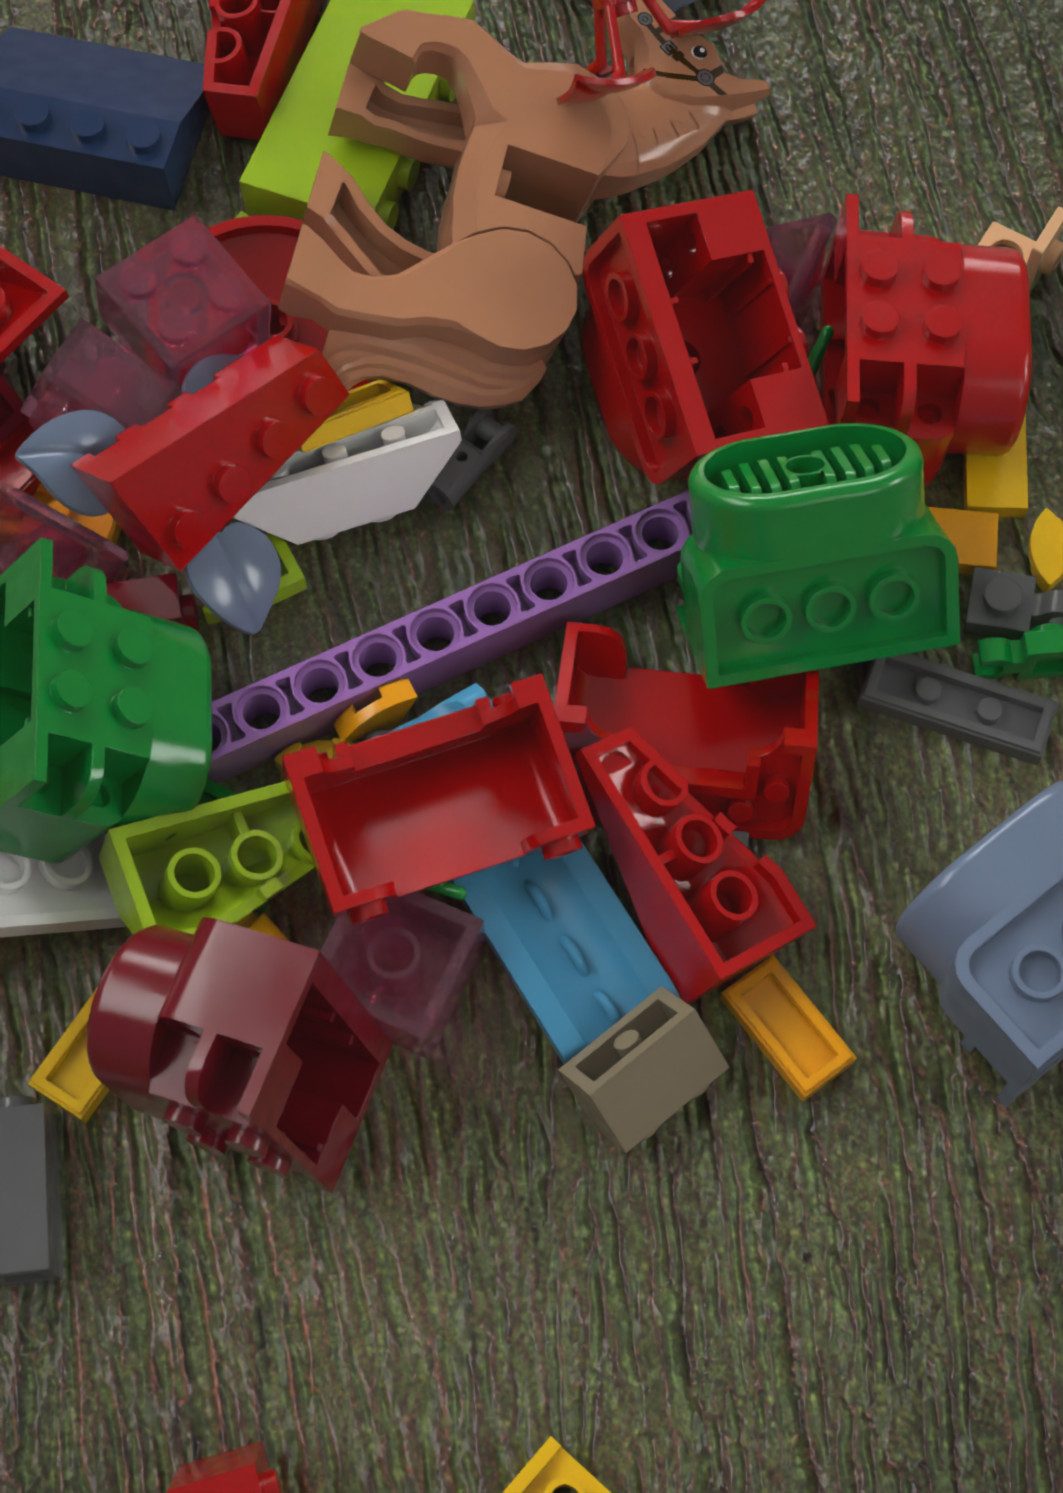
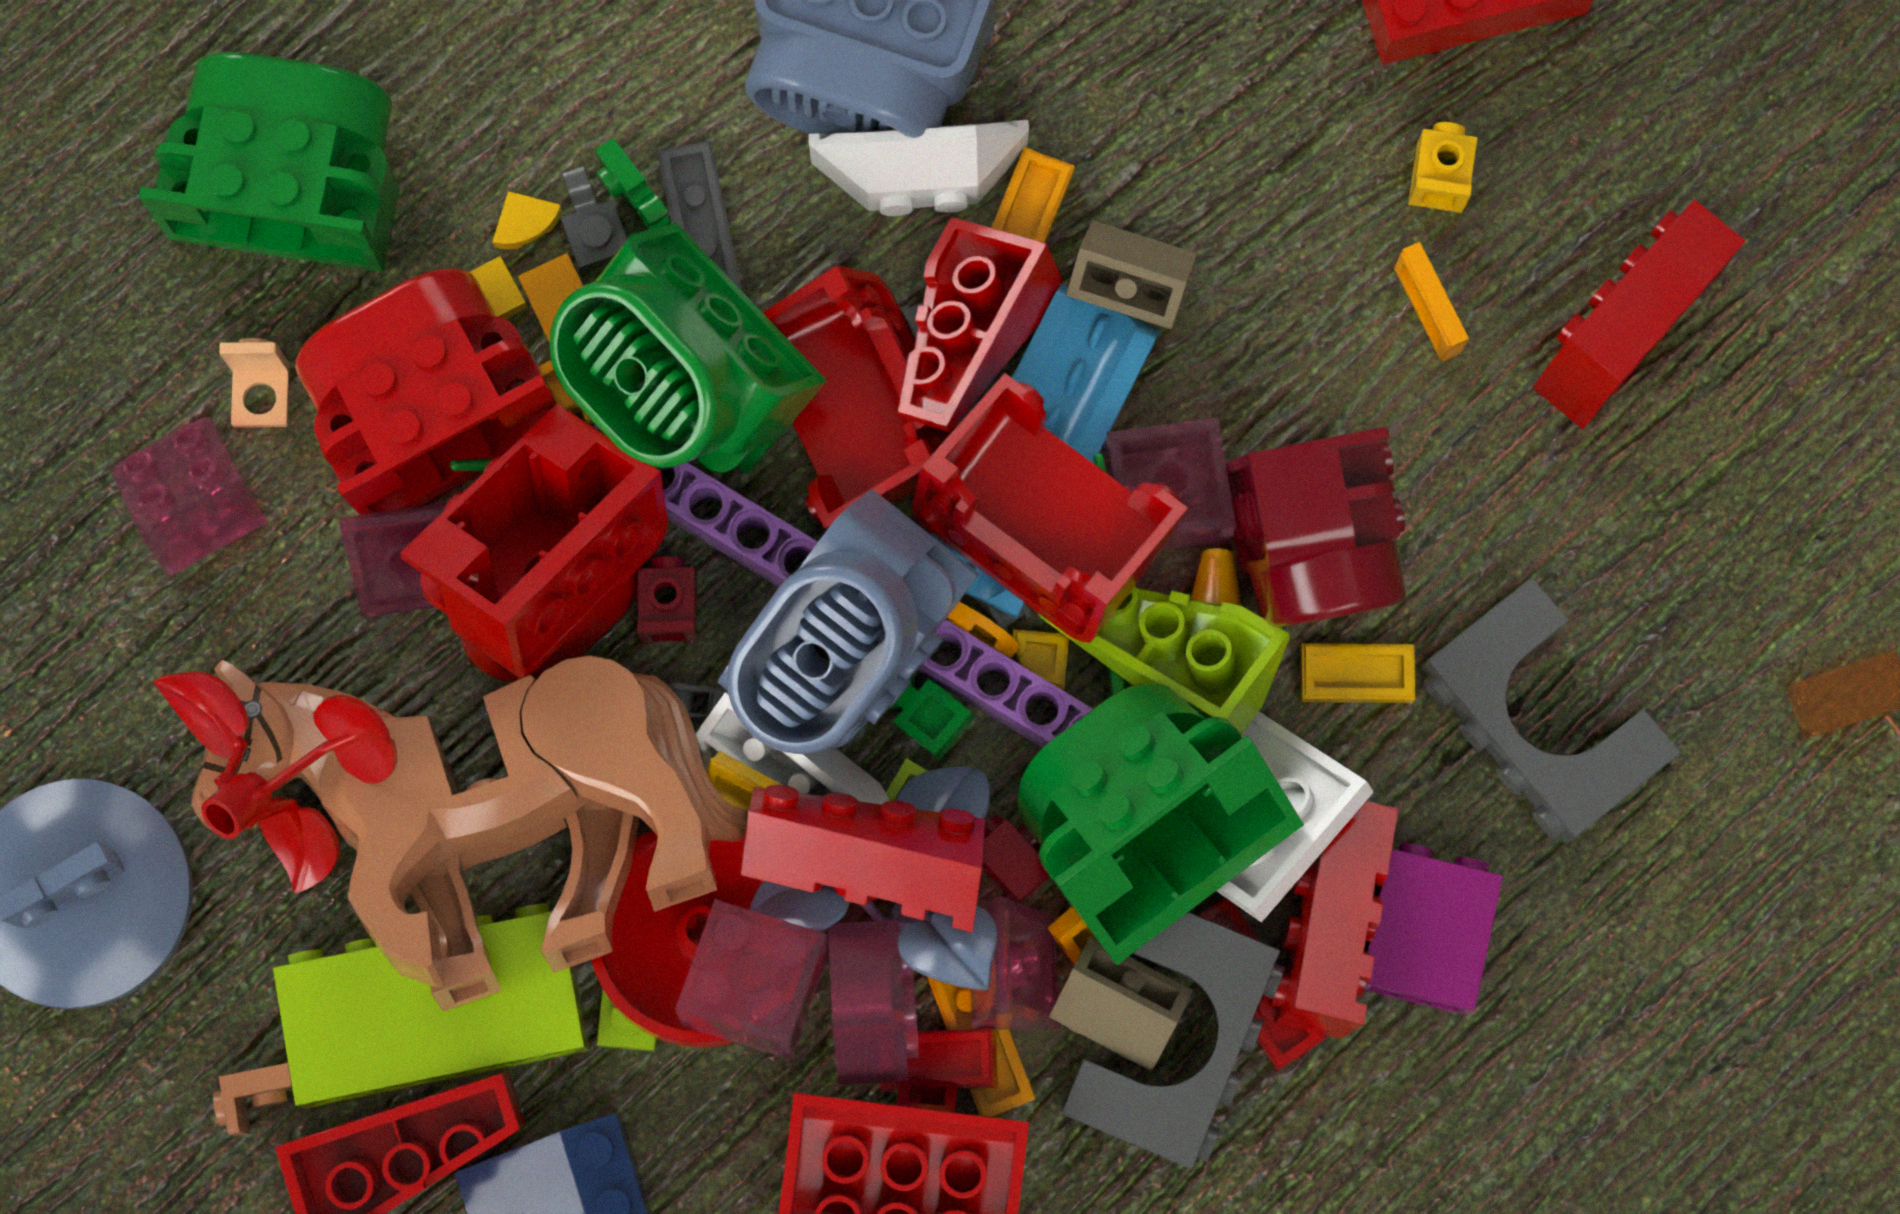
camera: 125 degrees left, 10 degrees up
none -> clear pink bracket [112,417,268,576]
none -> dark red brick [637,557,698,644]
none -> sand blue brick [717,489,980,754]
none -> white wedge [808,120,1029,216]
none -> green plate [888,677,975,760]
none -> light orange tile [1394,242,1469,362]

